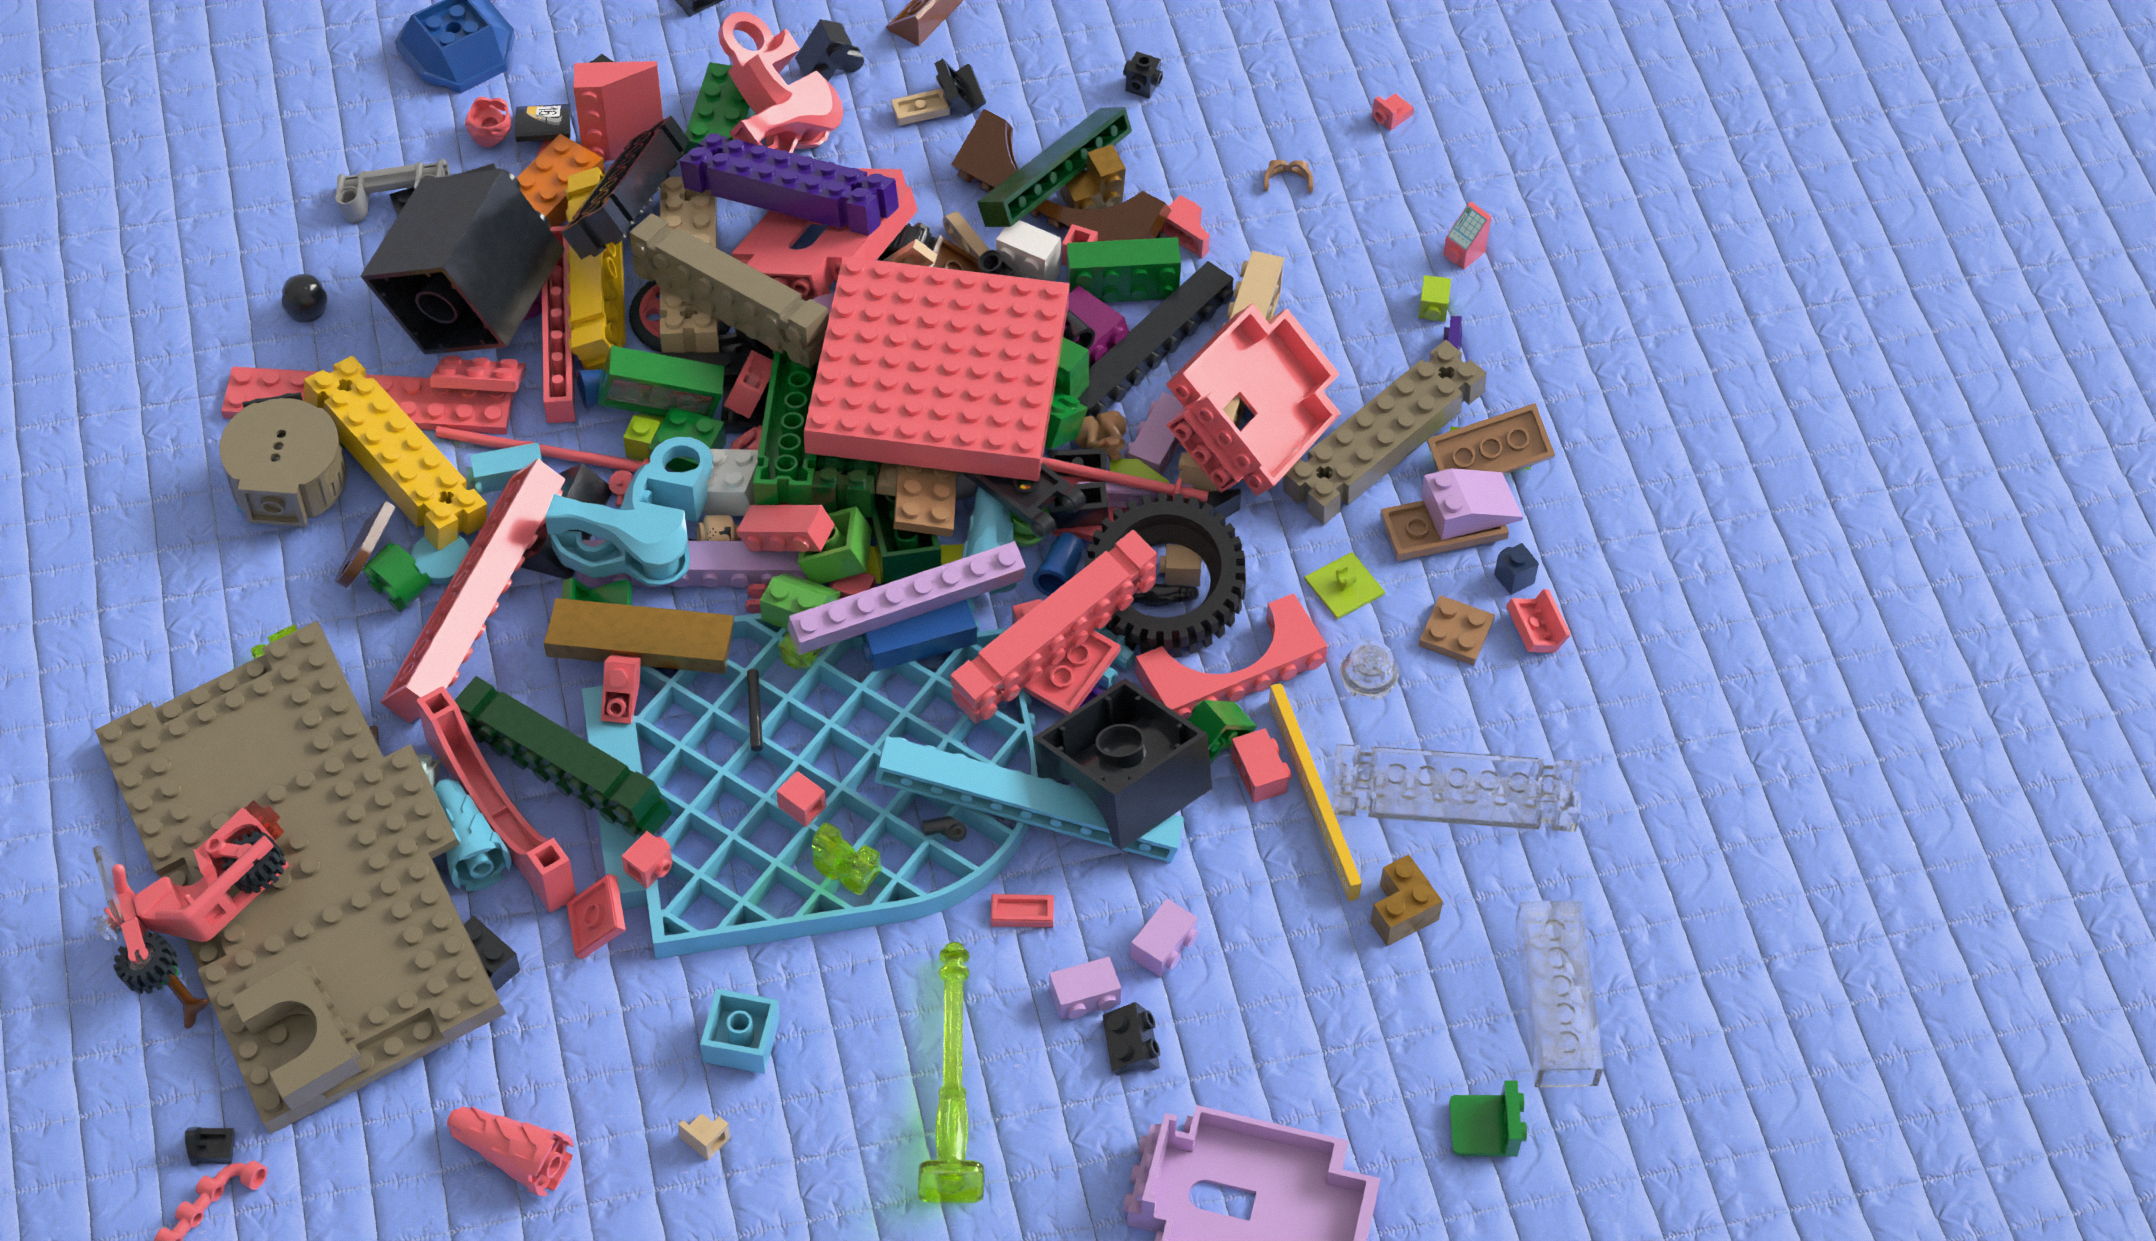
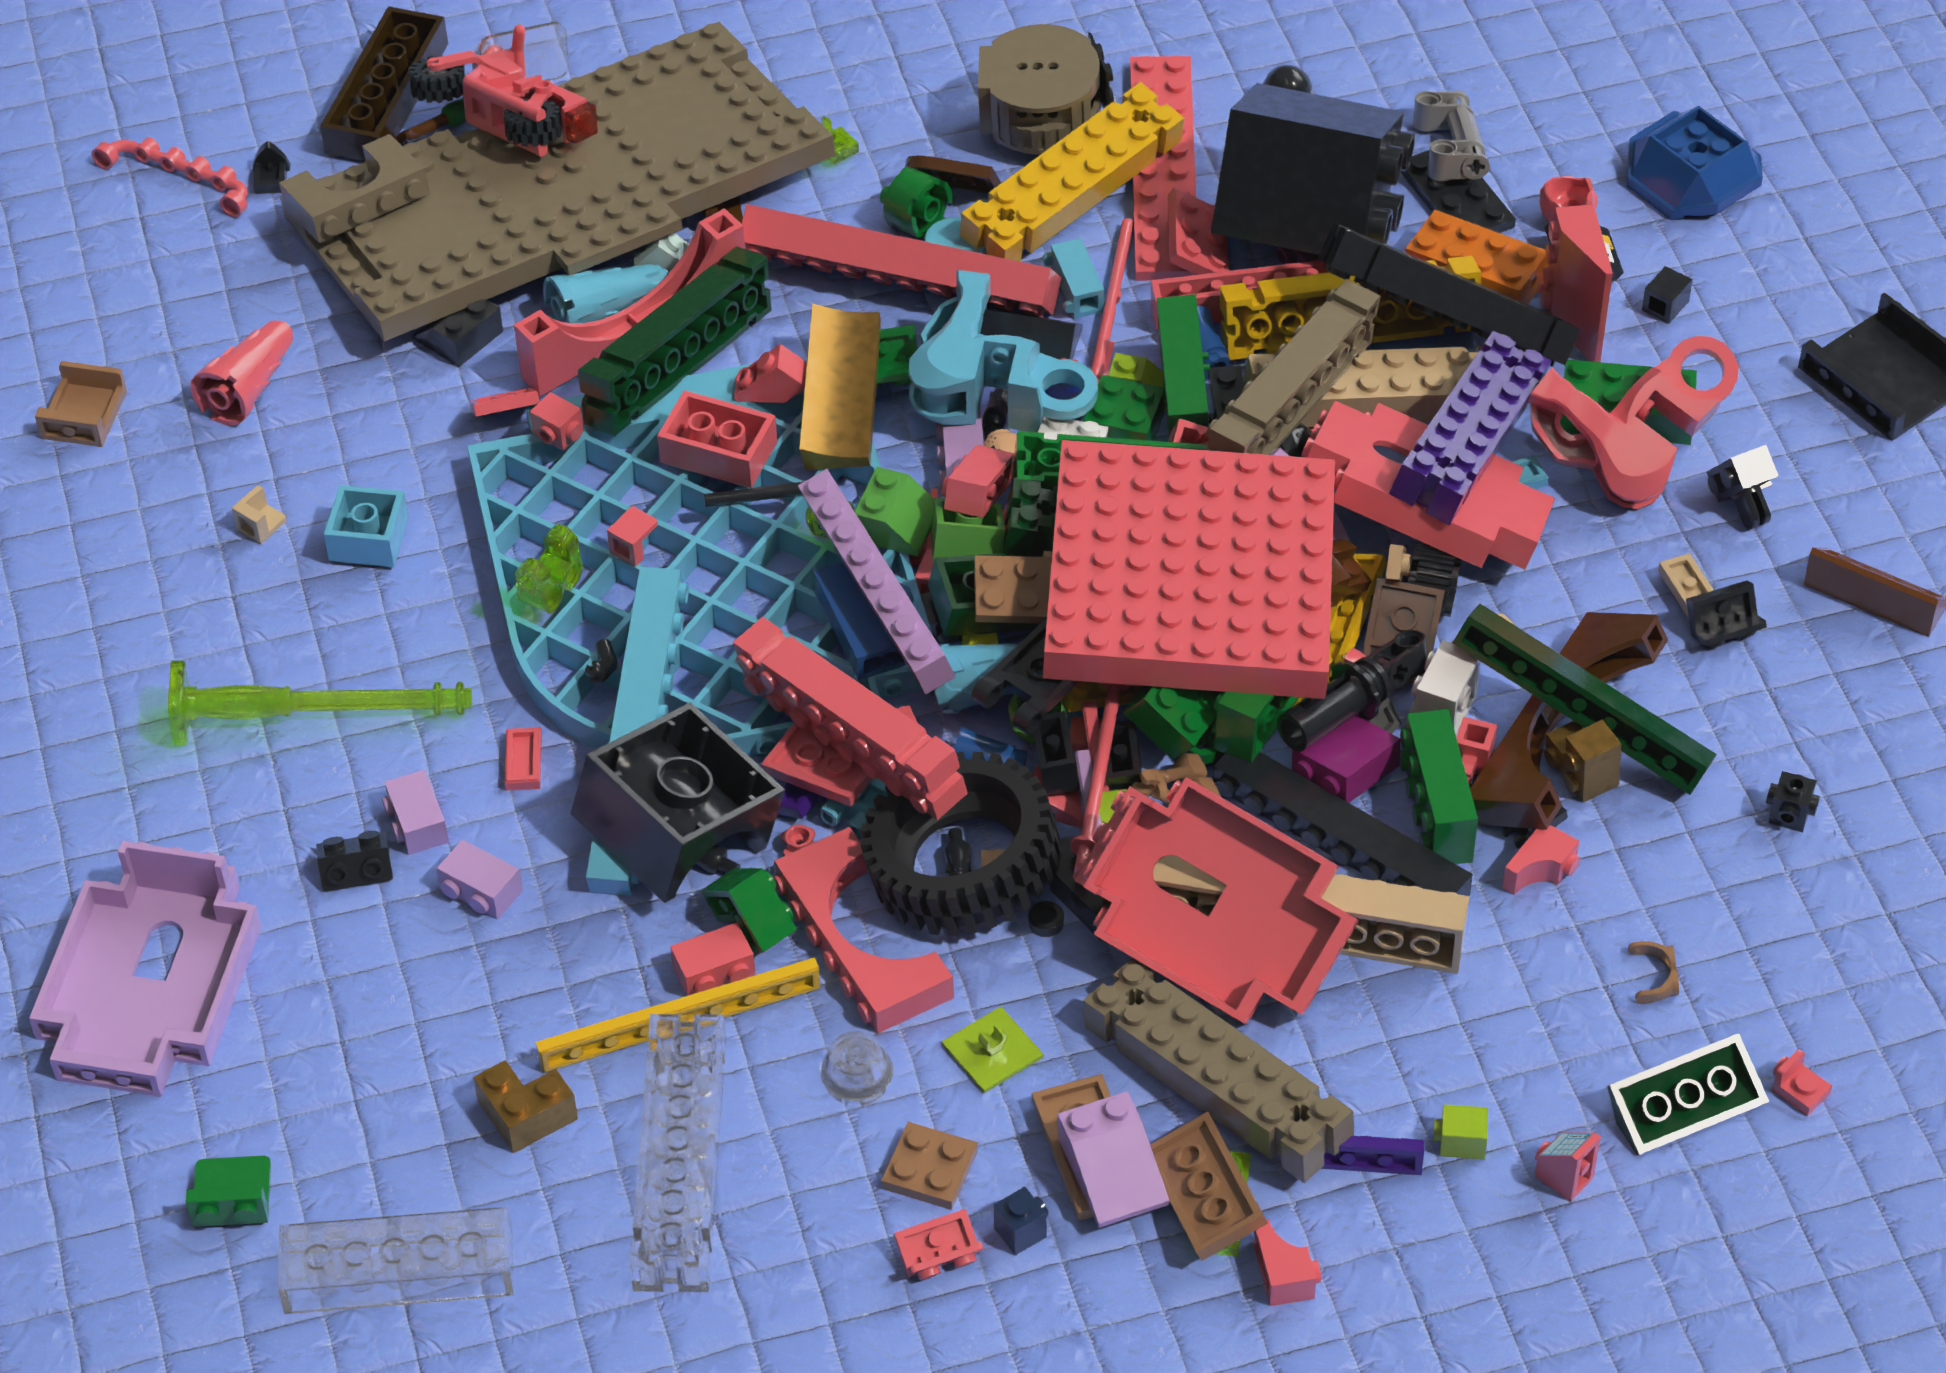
camera: 90 degrees right, 5 degrees down
none -> dark brown brick [320,6,448,161]
none -> coral brick [657,390,777,488]
none -> coral arch [1253,1219,1321,1306]
none -> dark green slope [1607,1033,1769,1155]

